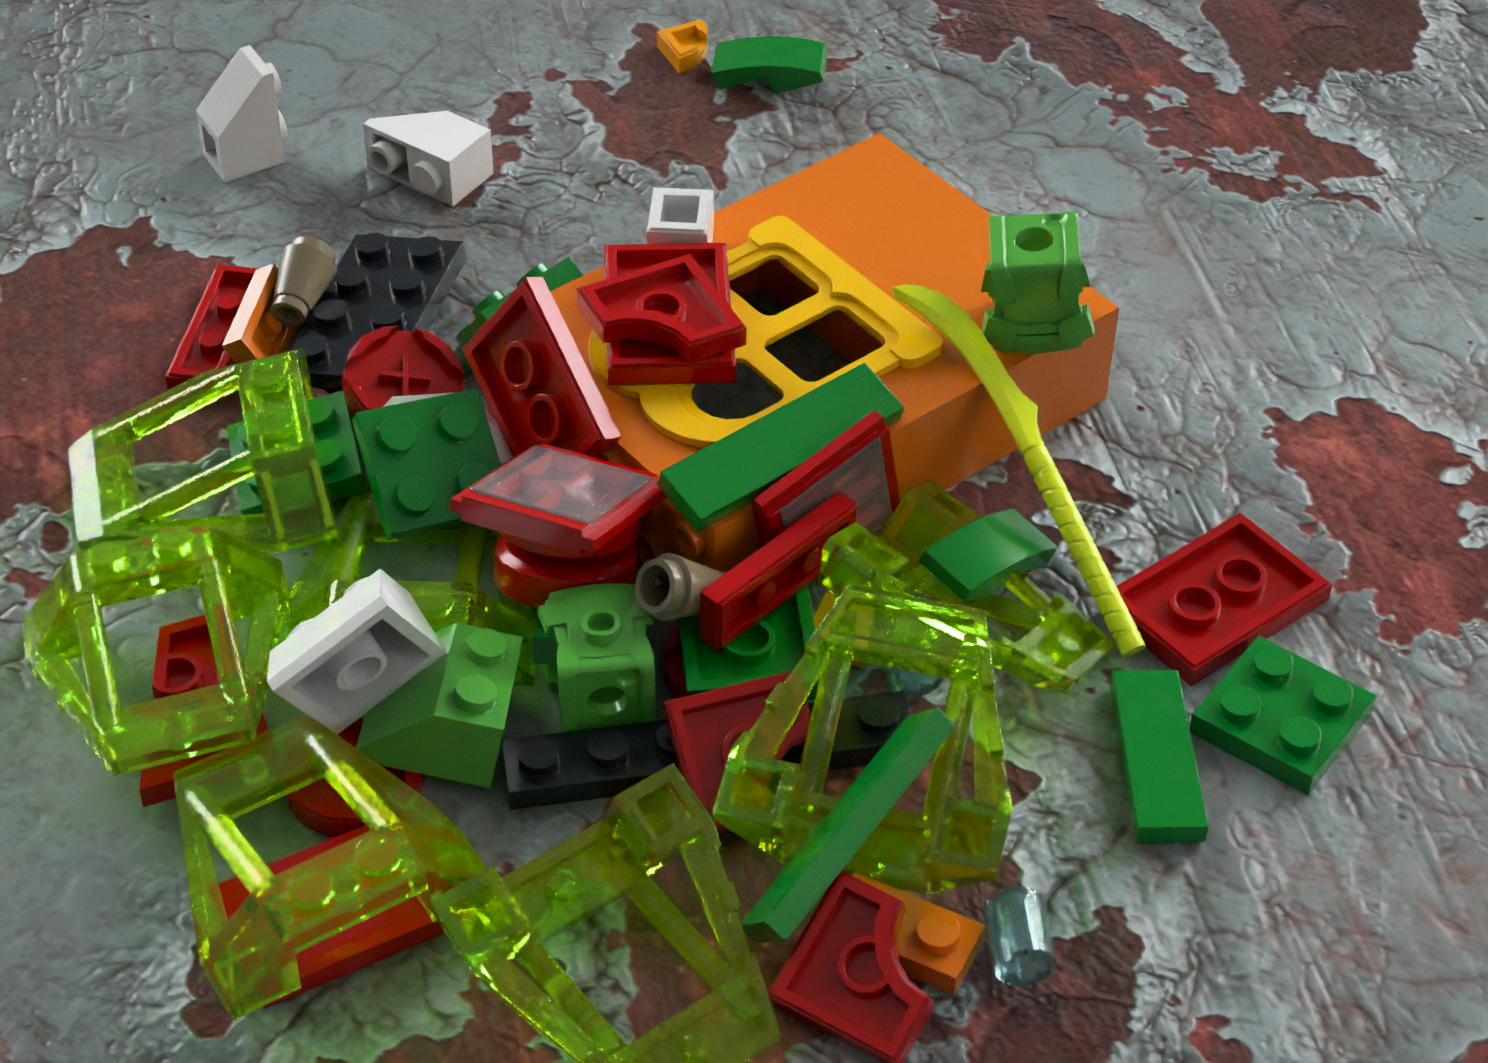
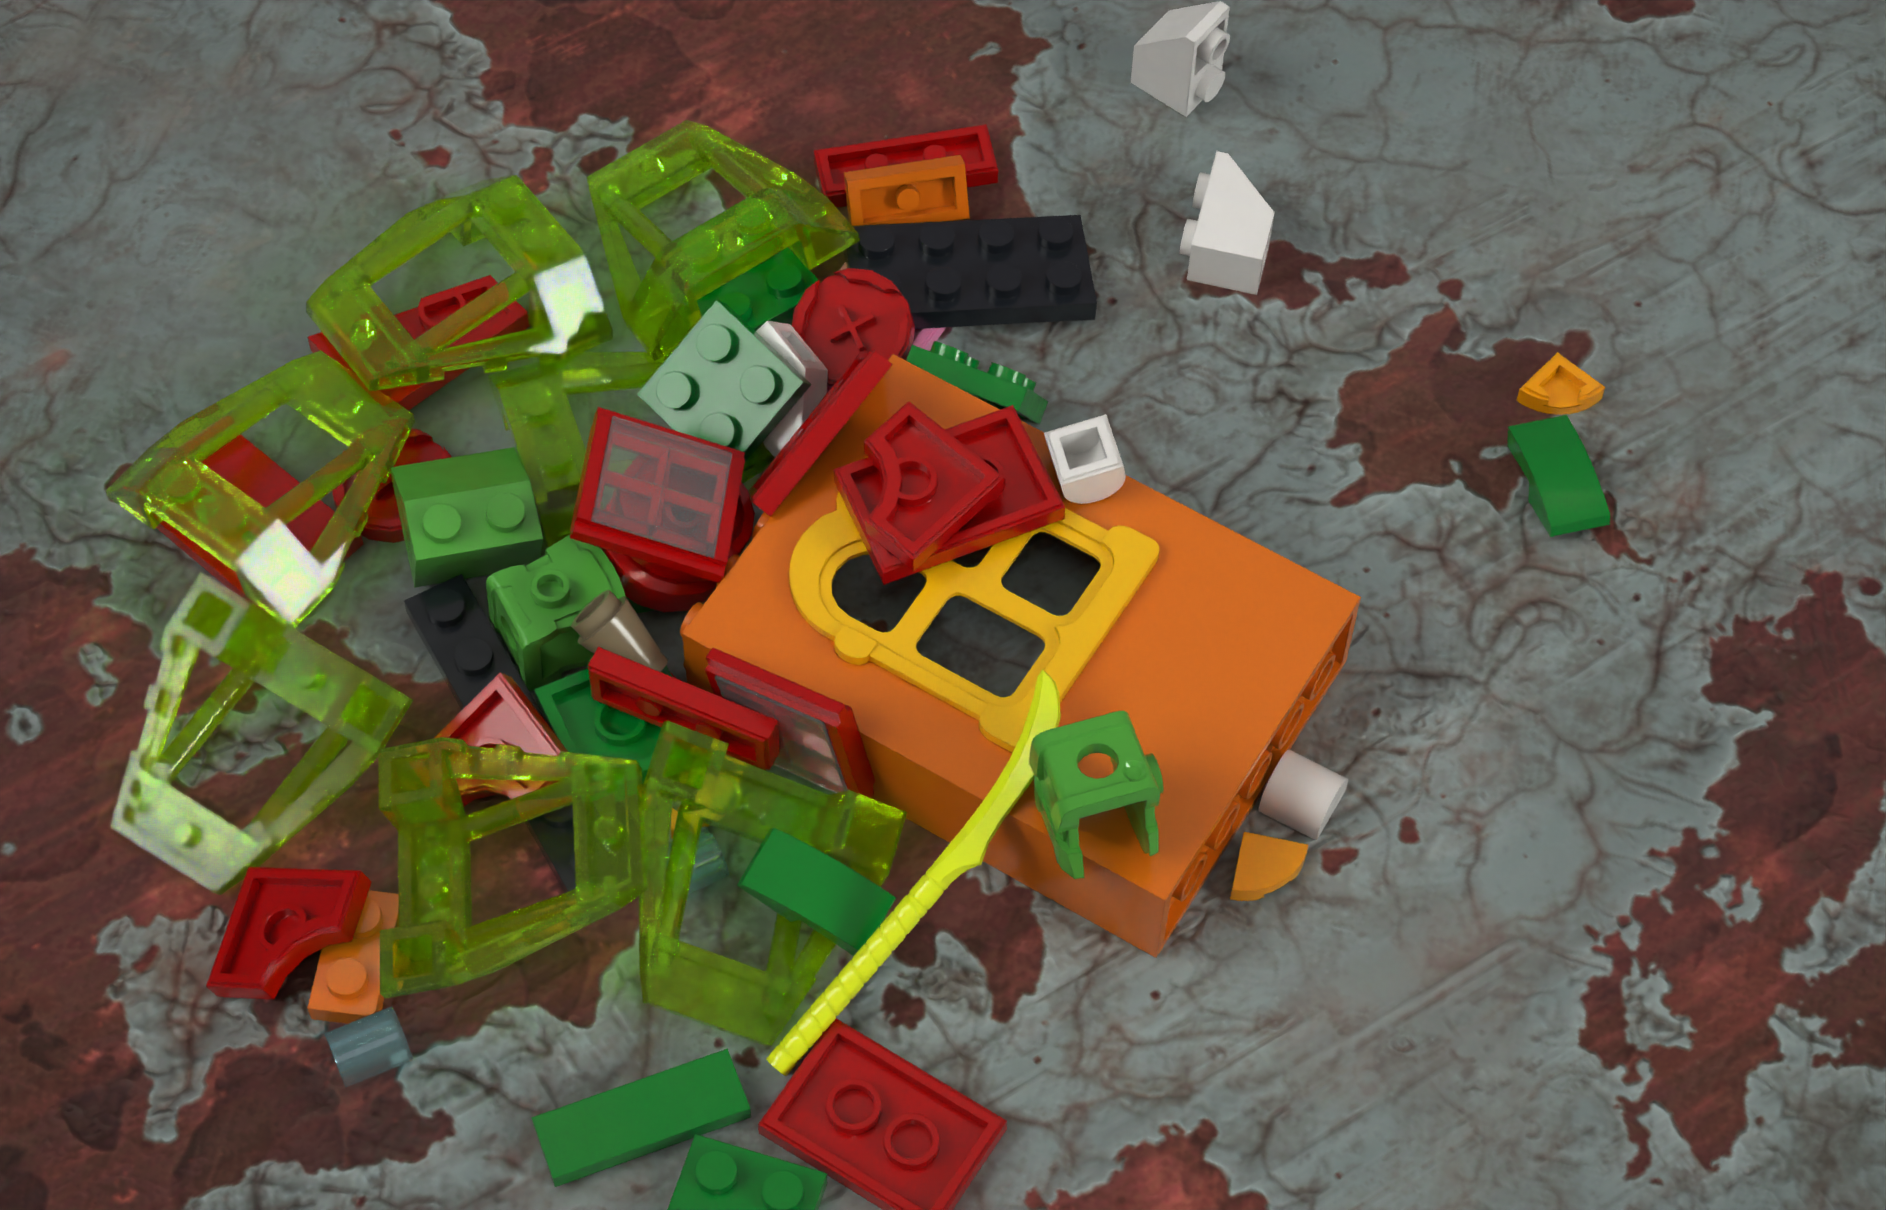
camera: 70 degrees right, 15 degrees up
white slope [267,569,447,734] -> none
dark tan cone [271,236,337,326] -> none
green tile [657,362,905,532] -> none
green tile [738,707,955,943] -> none

